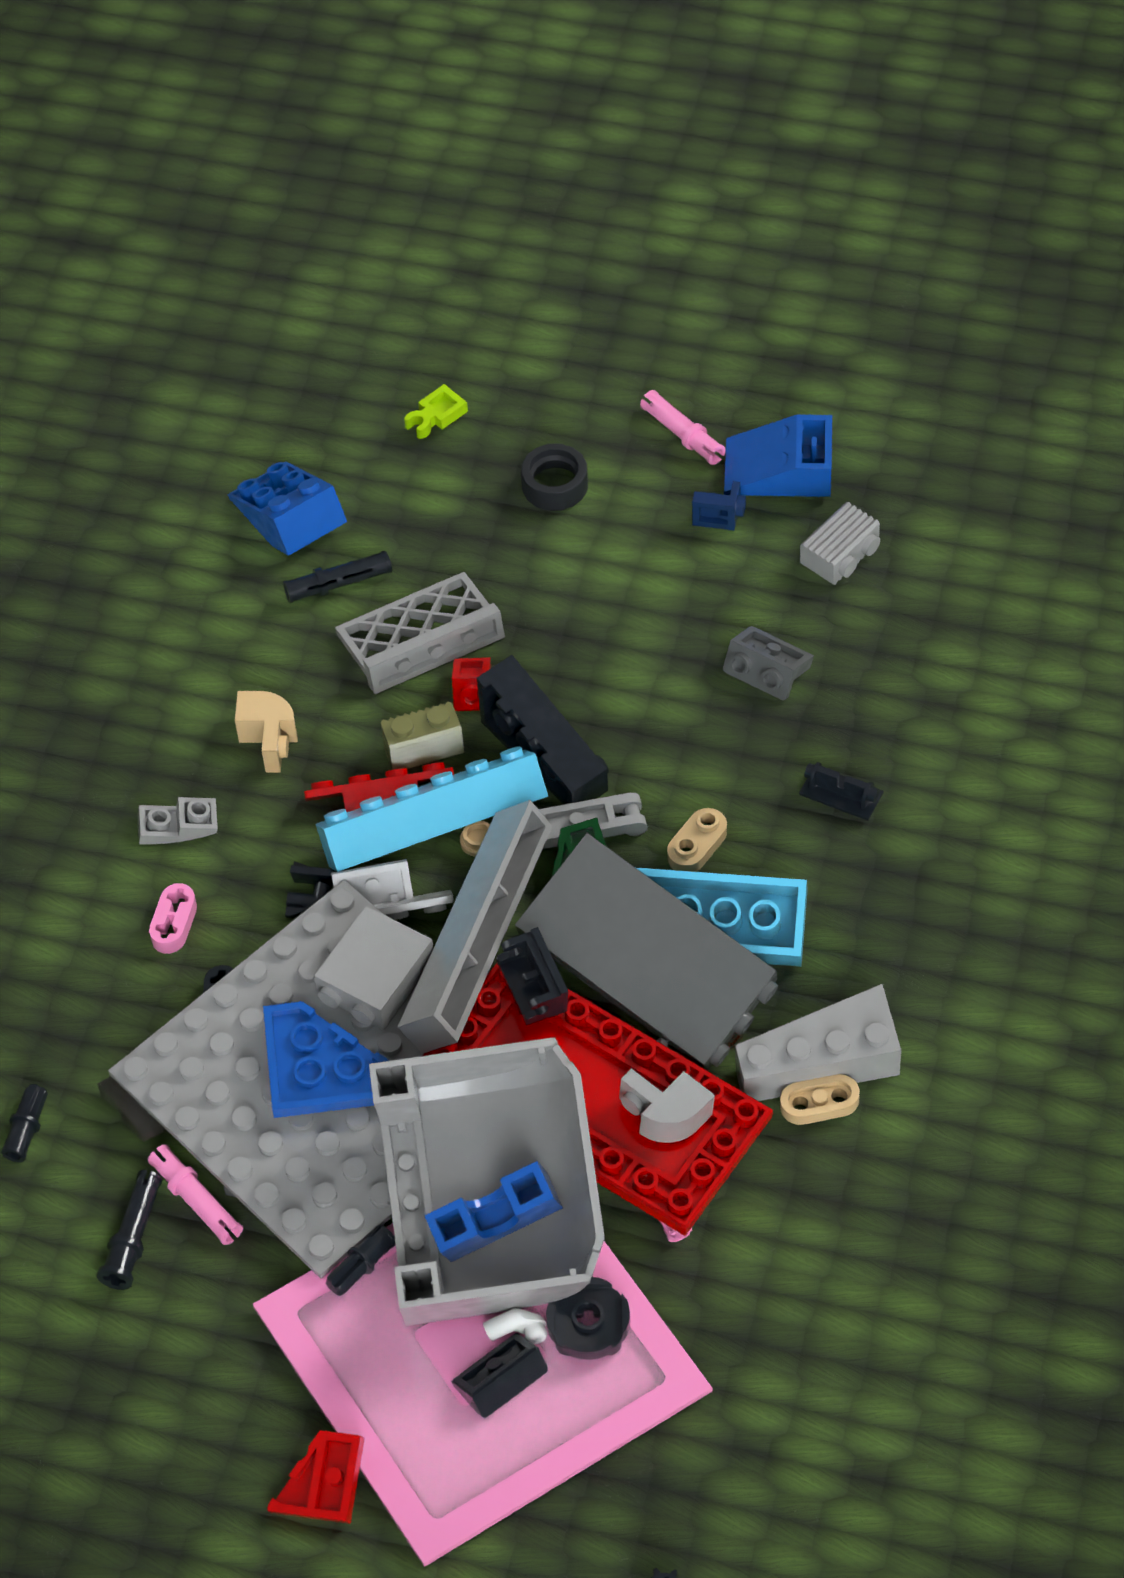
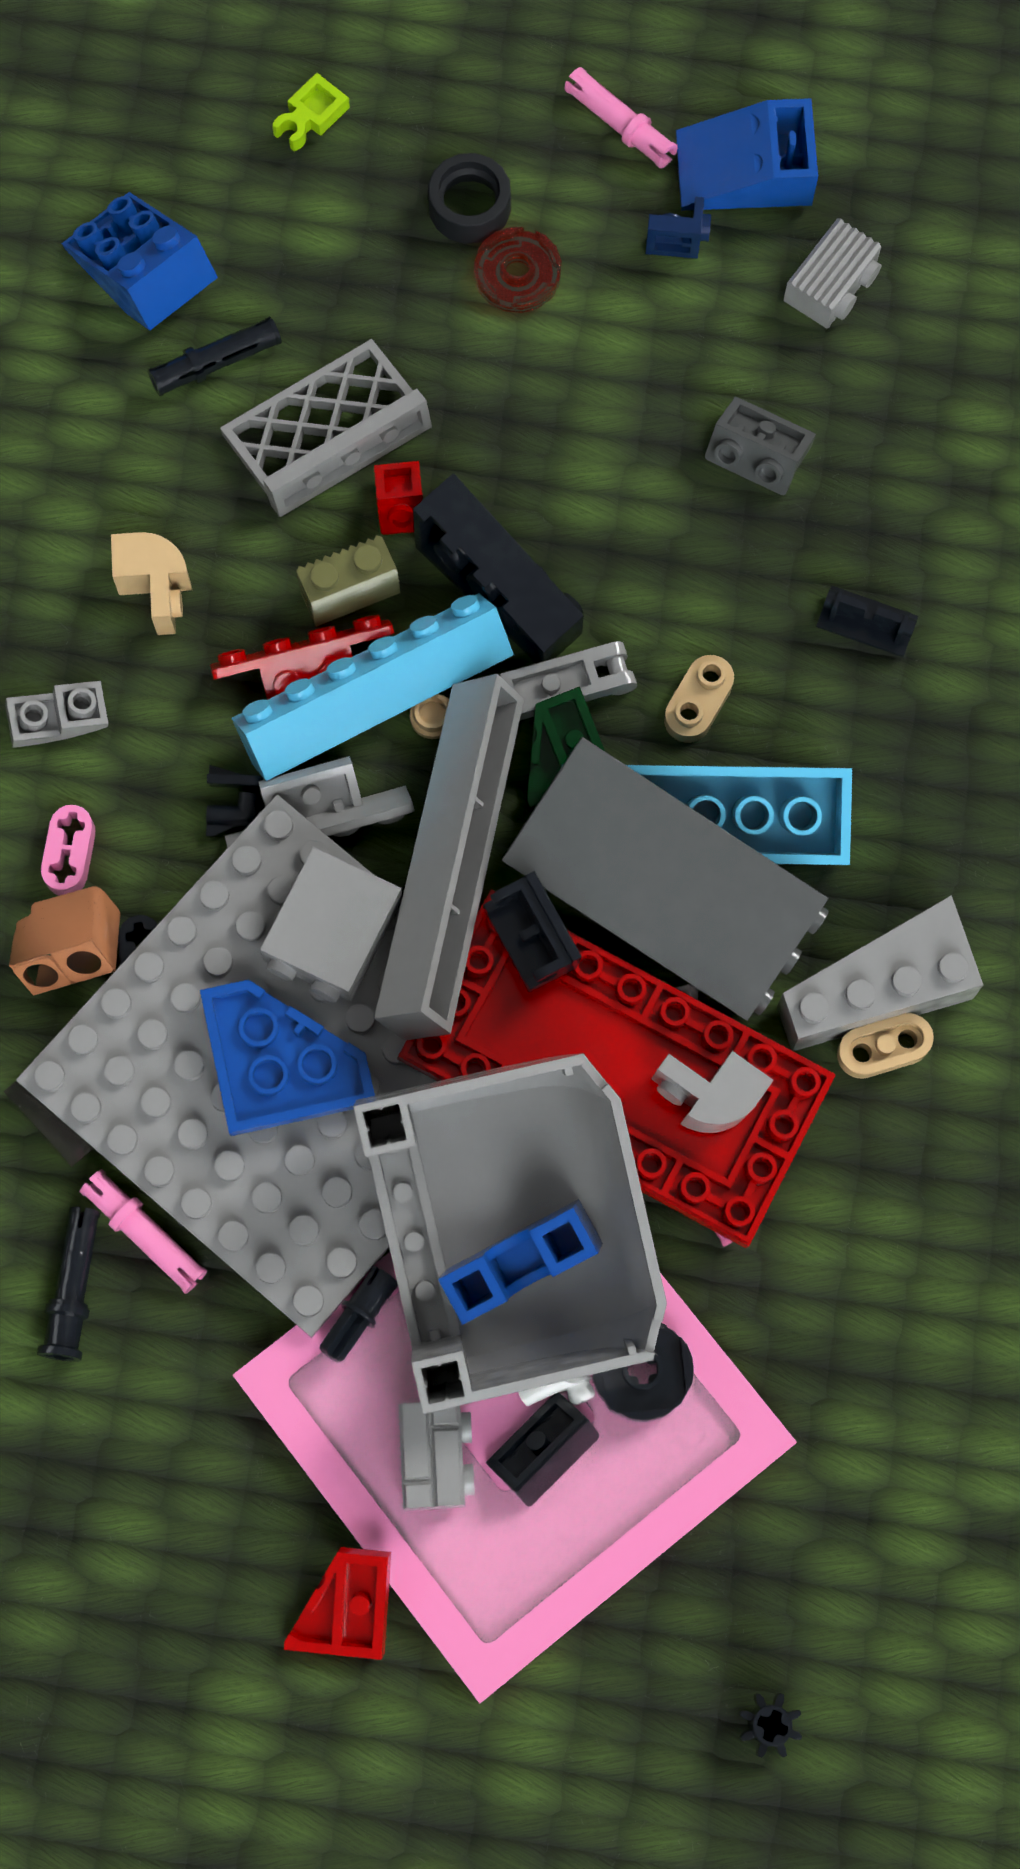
camera: 10 degrees left, 20 degrees up
none -> nougat piece [9,887,120,996]
none -> light grey brick [398,1402,475,1511]
none -> clear red tile [474,227,562,313]

